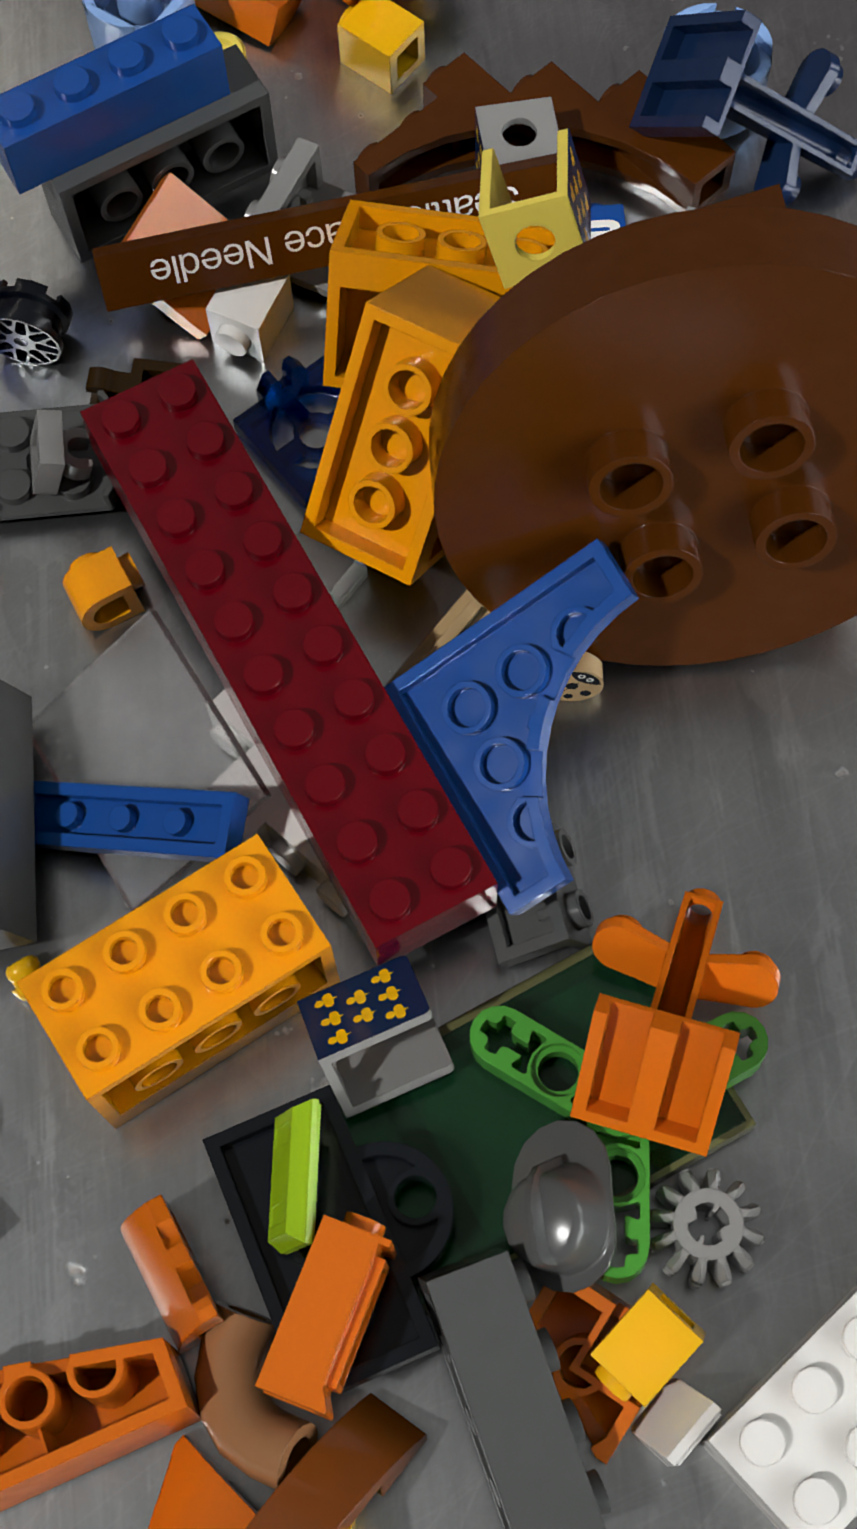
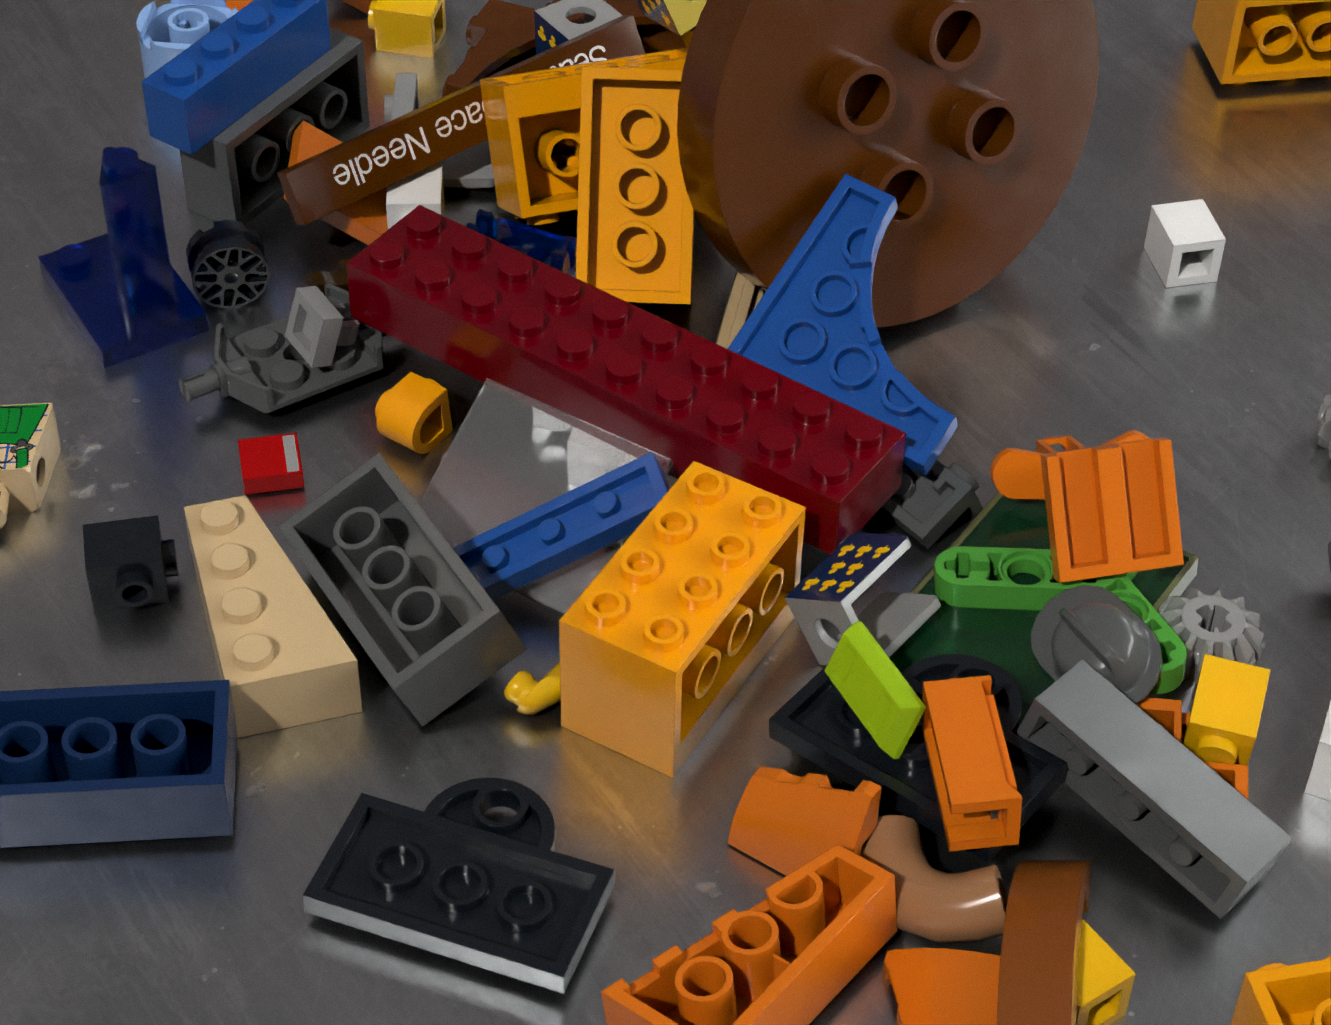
camera: 30 degrees left, 25 degrees down
white slope [631,1378,722,1467] -> none

